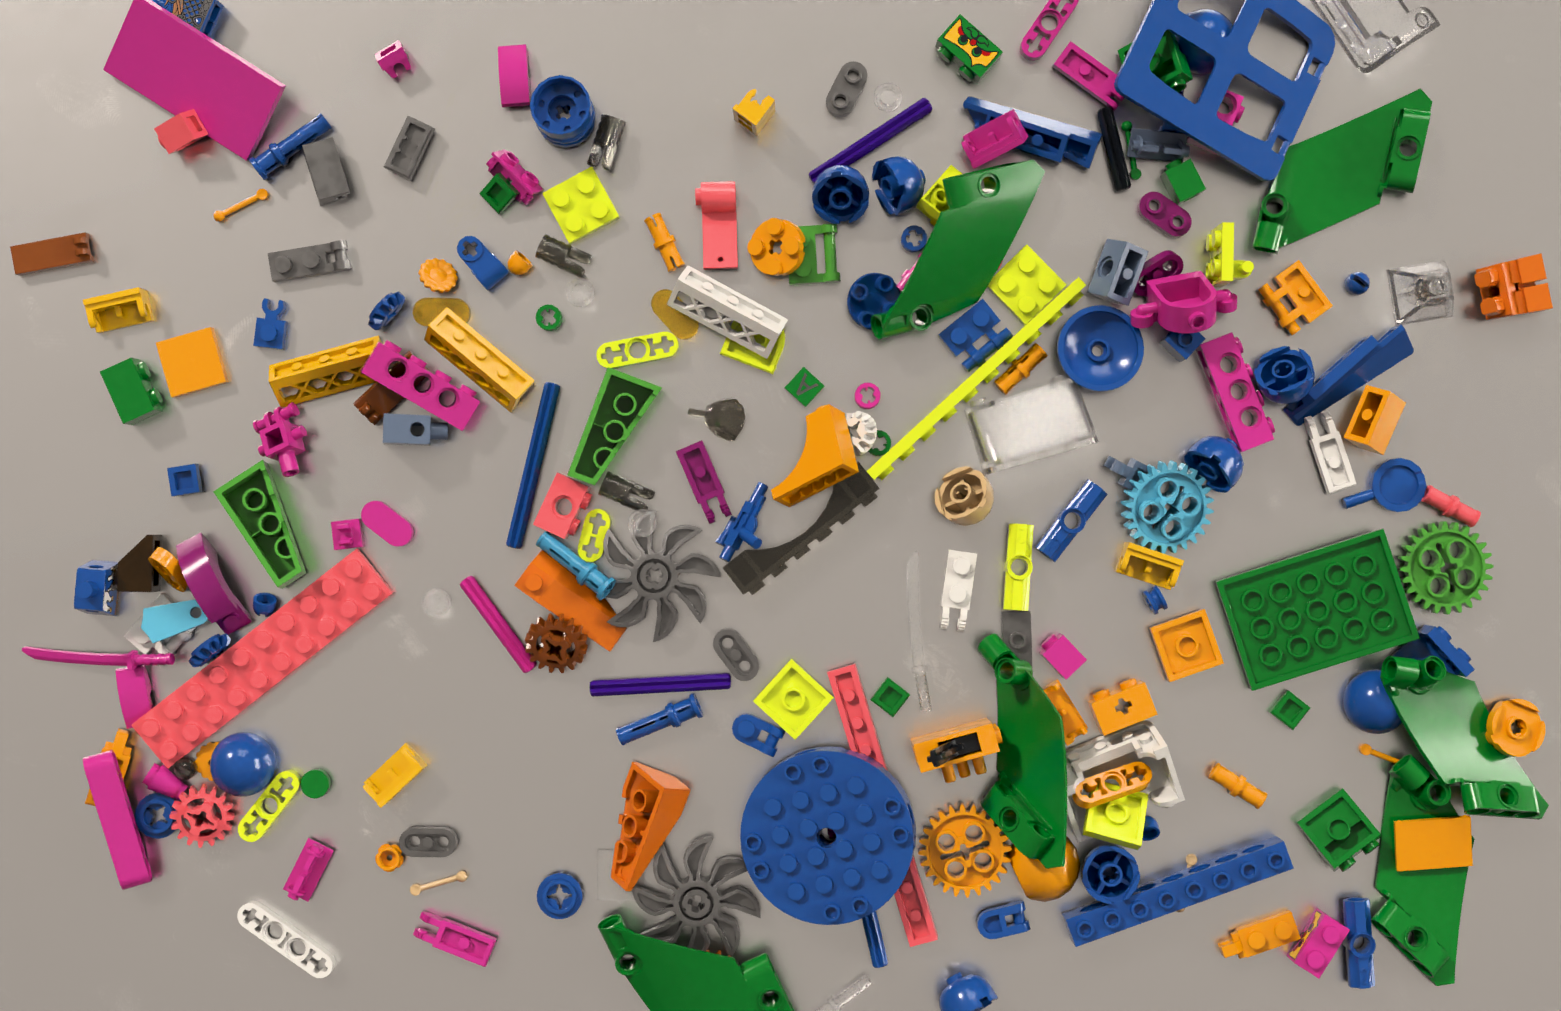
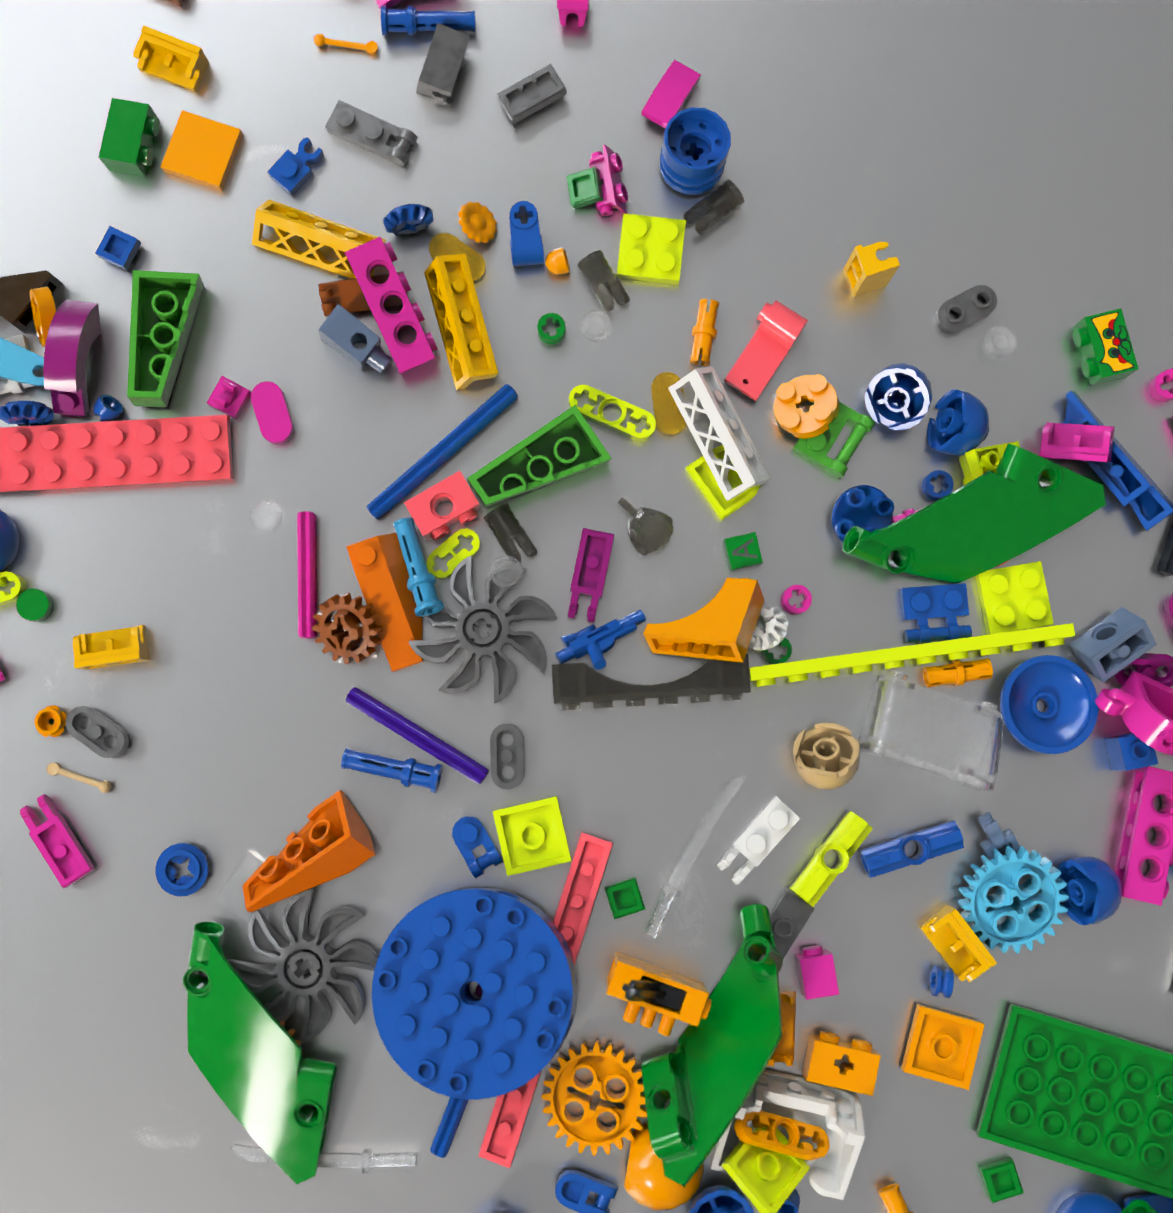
camera: 30 degrees right, 5 degrees down
dark pink piece [253,402,307,477] -> none
dark purple axle [809,98,933,184] -> none

